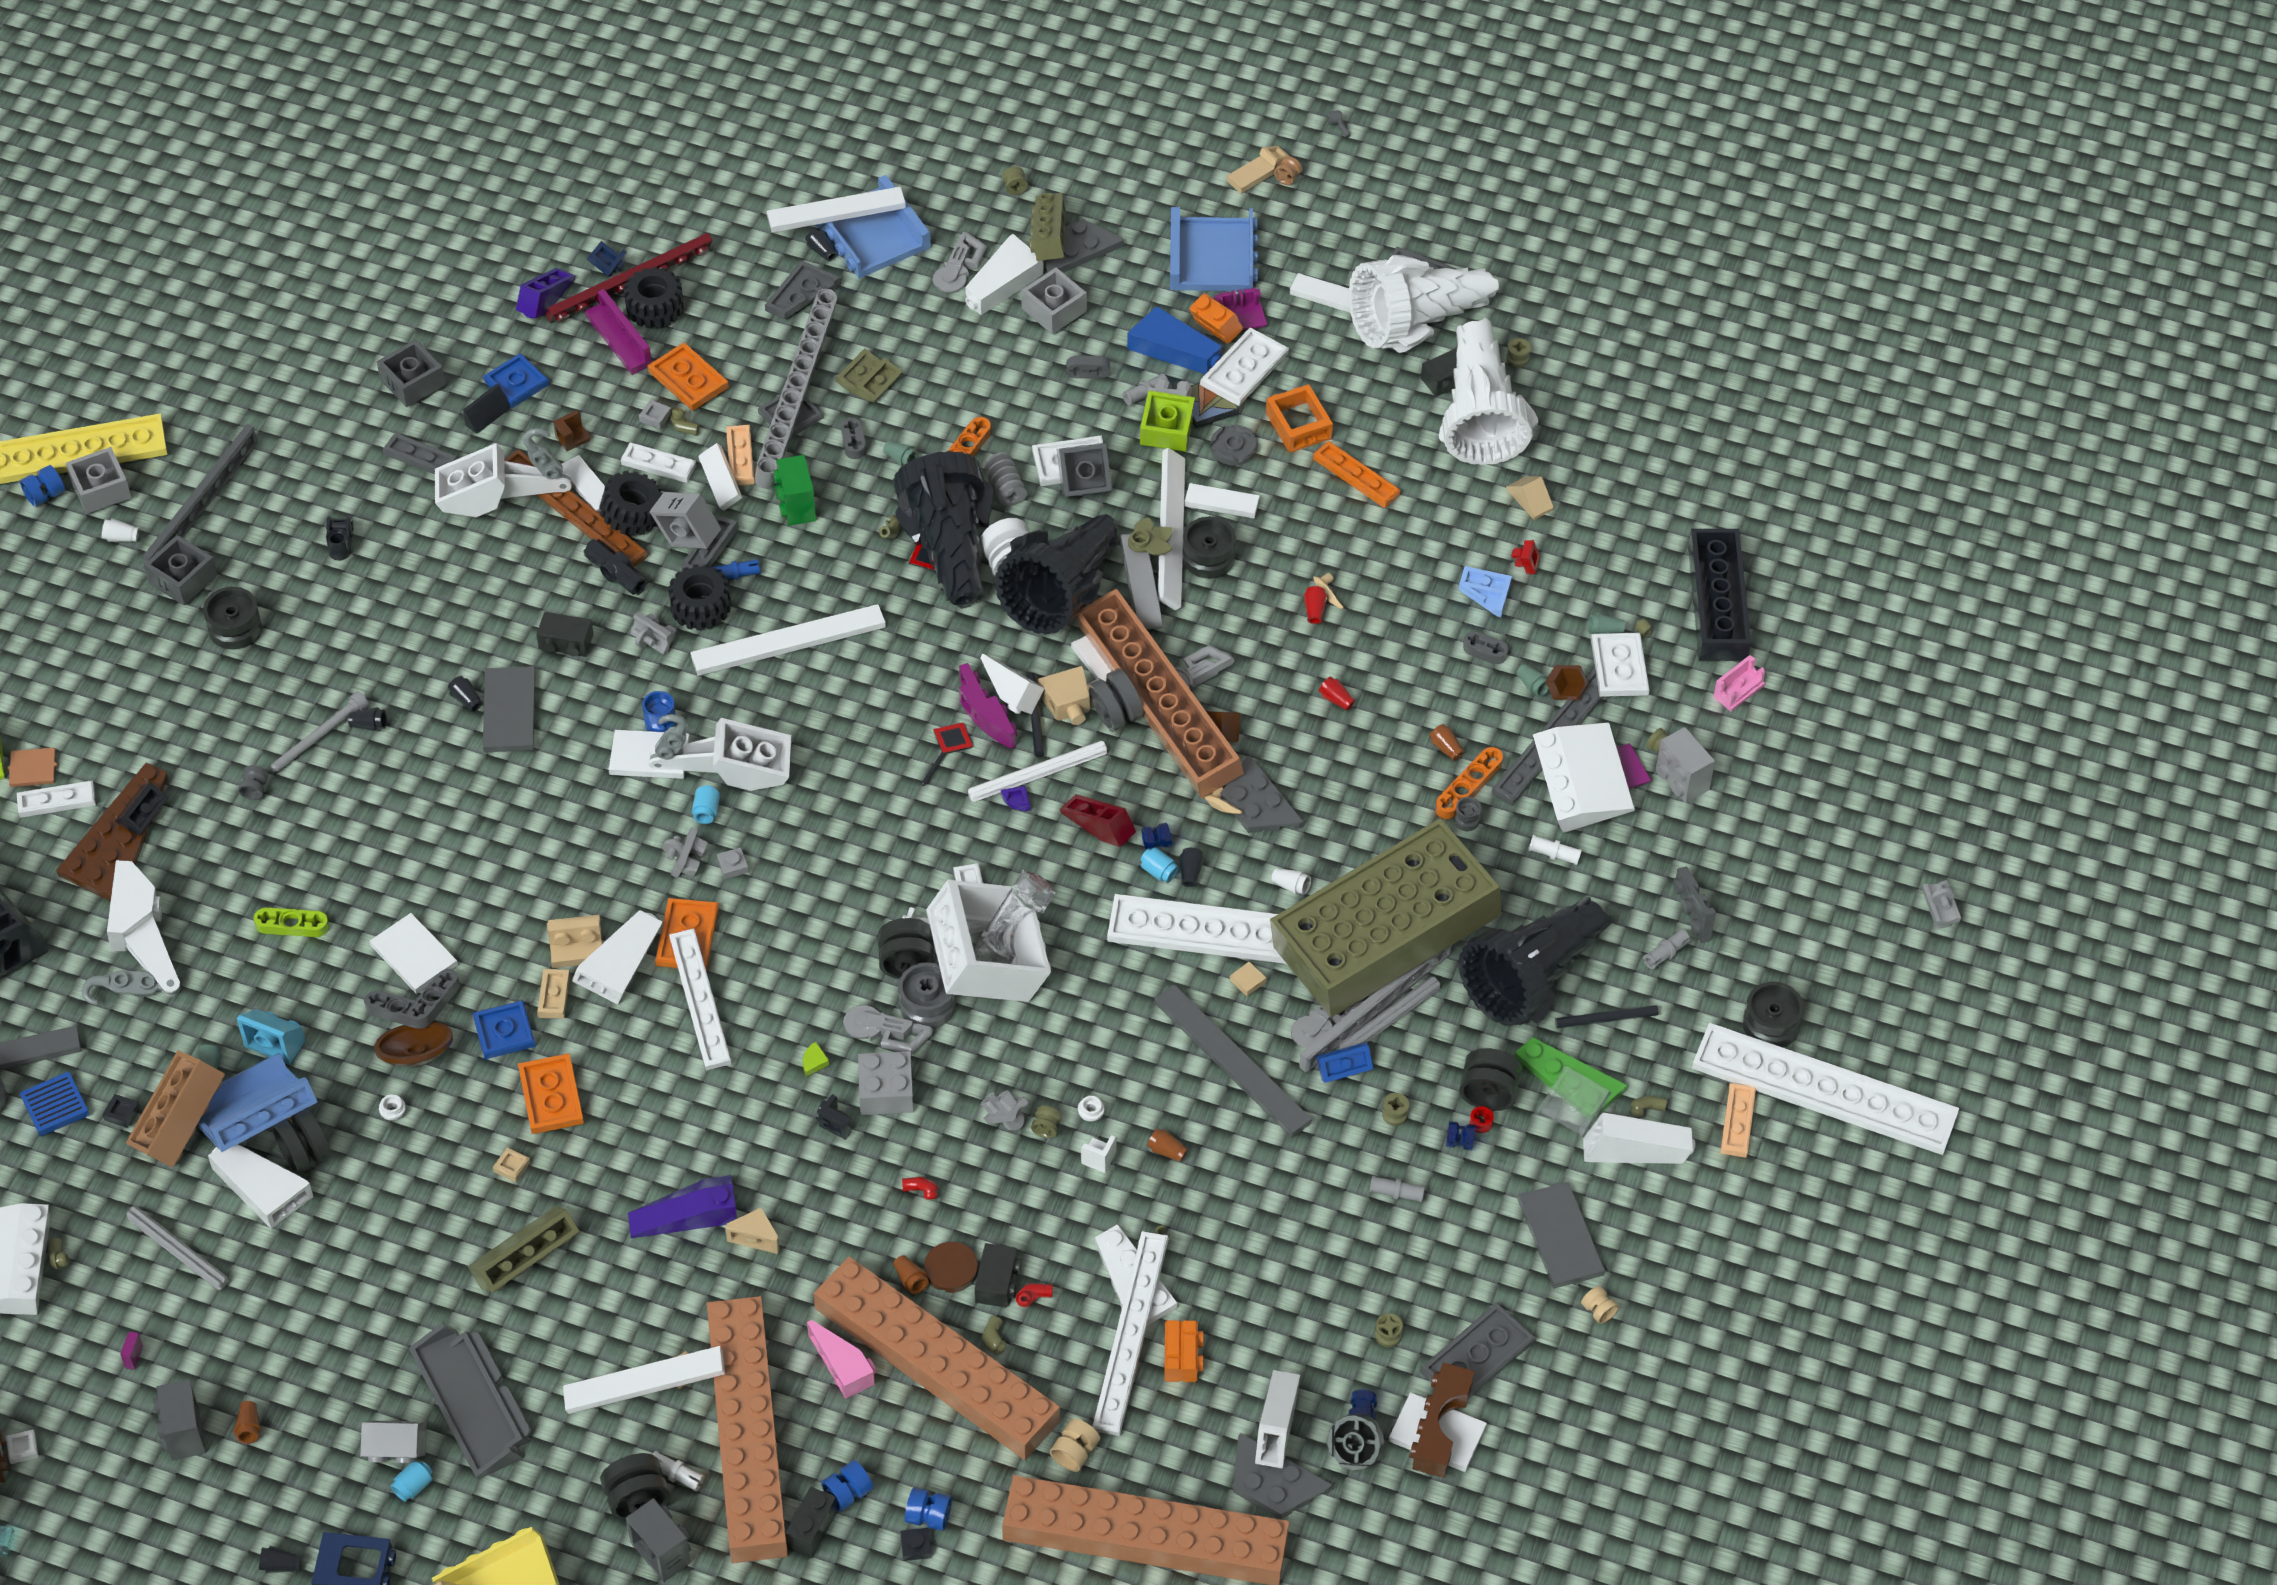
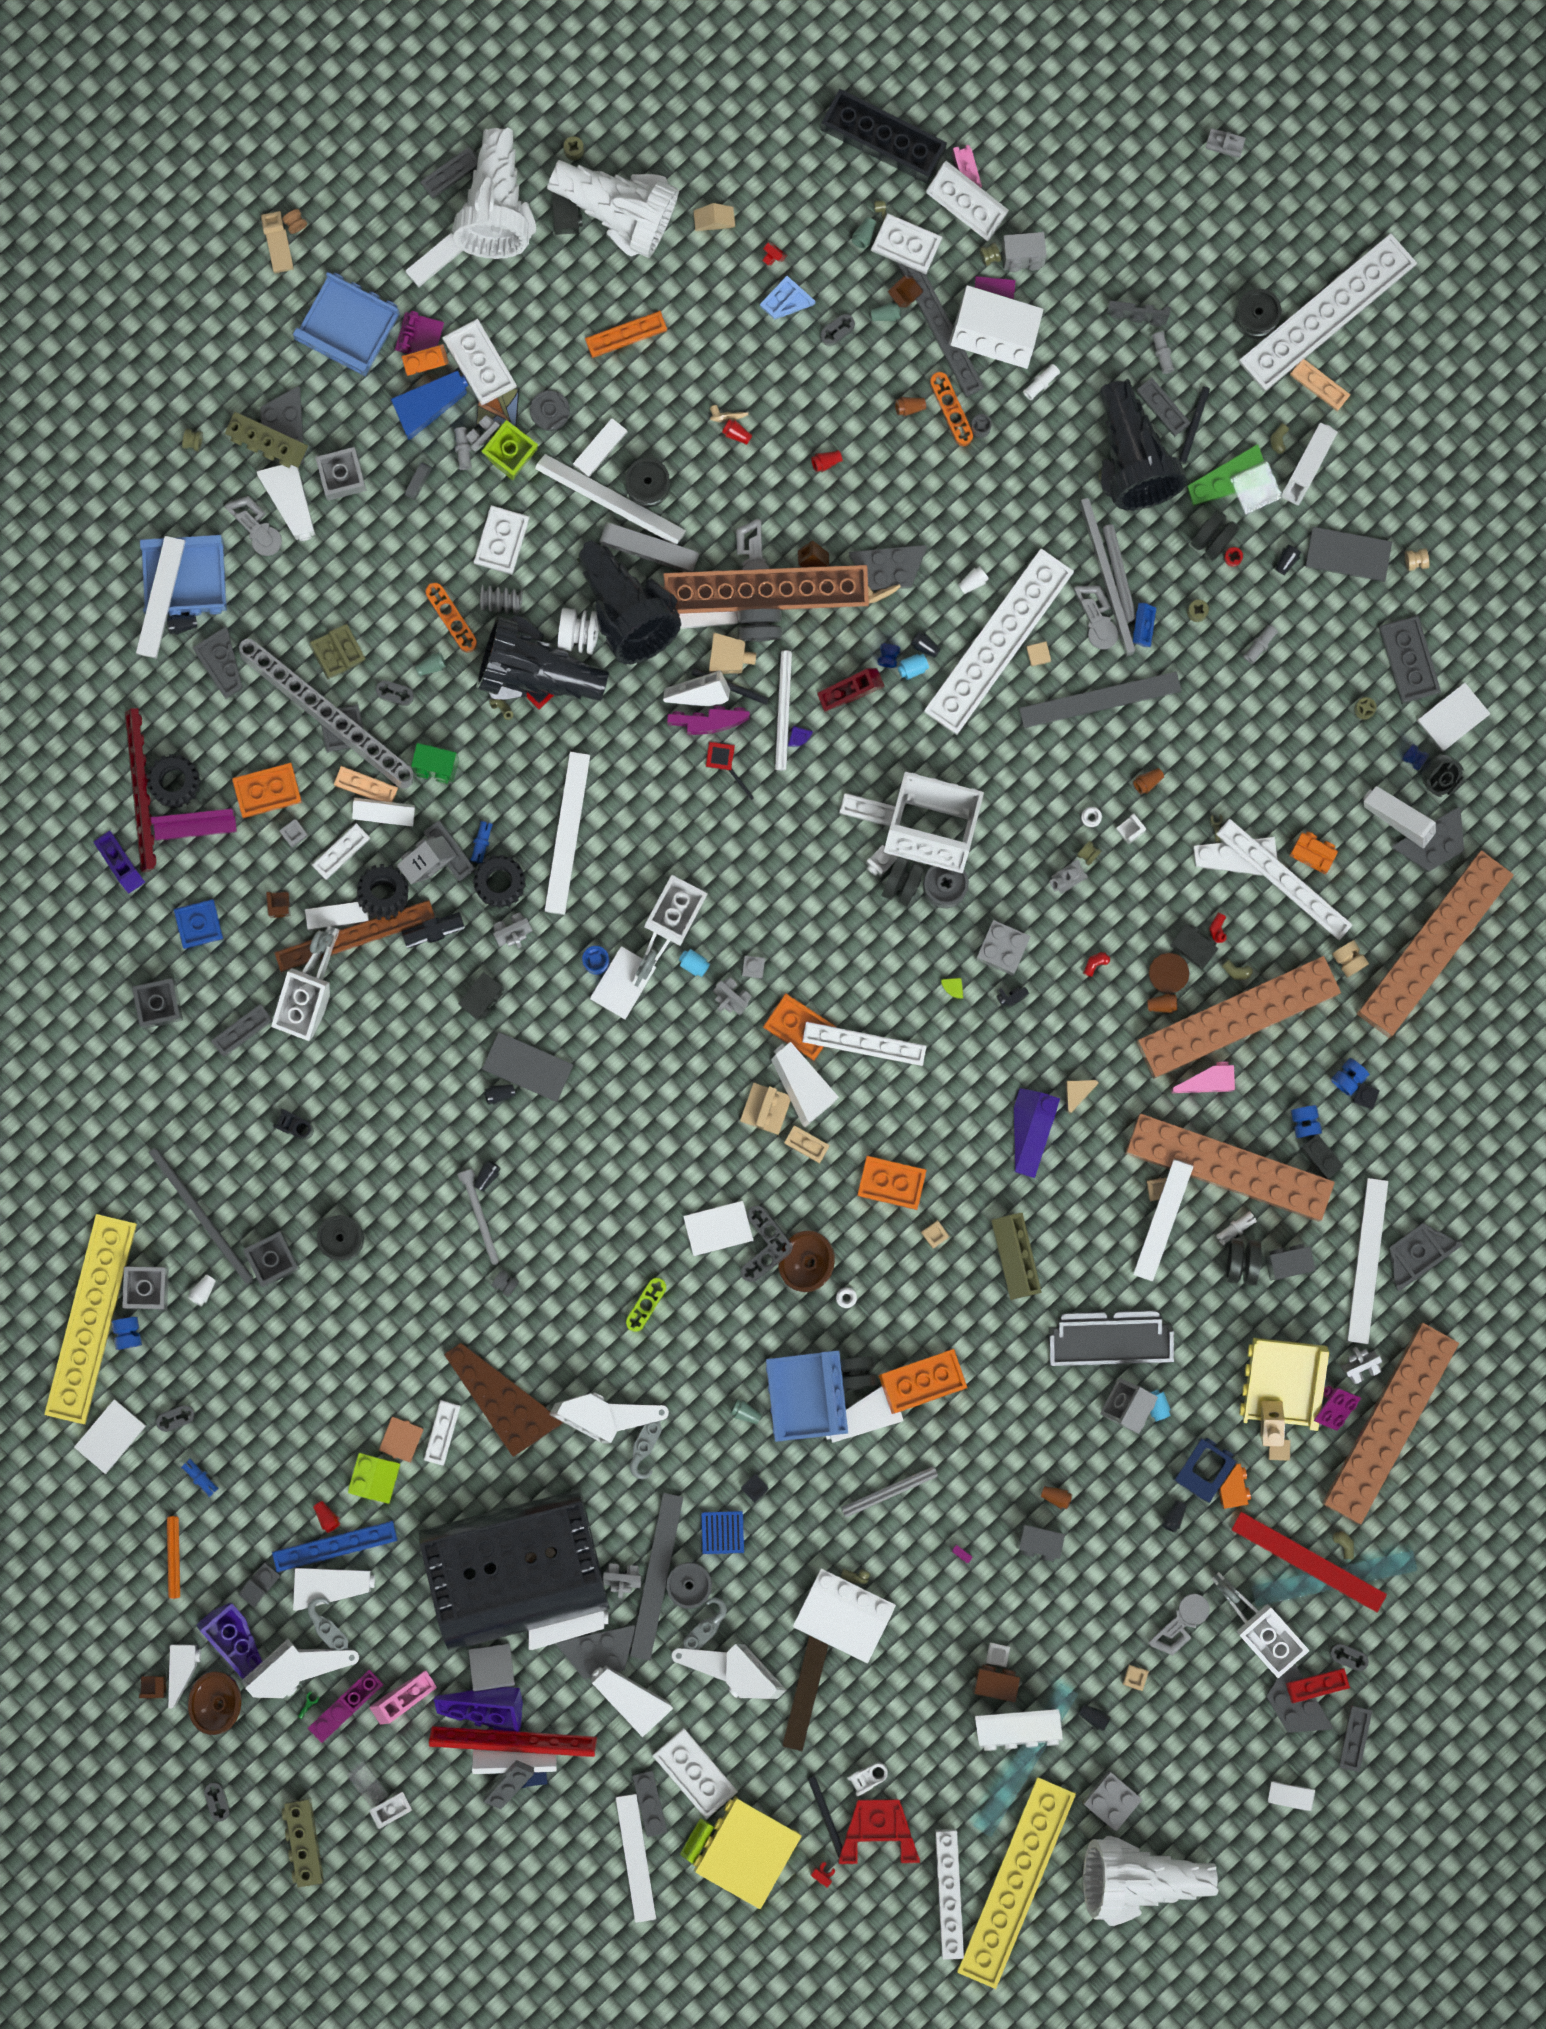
camera: 65 degrees left, 30 degrees up
black slope [115,782,168,835] -> none
medium nougat slope [125,1050,225,1168] -> none
medium azure slope [237,1009,306,1065] -> none
black slope [463,384,510,433] -> none
blue tile [472,1000,536,1060] -> none
dark blue bracket [587,241,627,277] -> none
olive arm [670,408,700,436] -> none
light grey piece [843,1005,933,1054] -> none
clear arch [973,870,1056,964] -> none
dark grey brick [1056,443,1112,497] -> none
olive plate [1128,517,1172,555] -> none
orange window [1266,384,1333,453] -> none
olive piece [1270,818,1501,1018] -> none
dark grey hand [1328,110,1351,138] -> none
reddish brown arch [1409,1362,1475,1478] -> none
clear blue wheel [1446,1121,1476,1151] -> none
none -> orange plate [879,1349,968,1414]
none -> white tile [926,161,1009,241]
none -> dark grey plate [1136,378,1191,438]
none -> black cone [1274,544,1301,576]

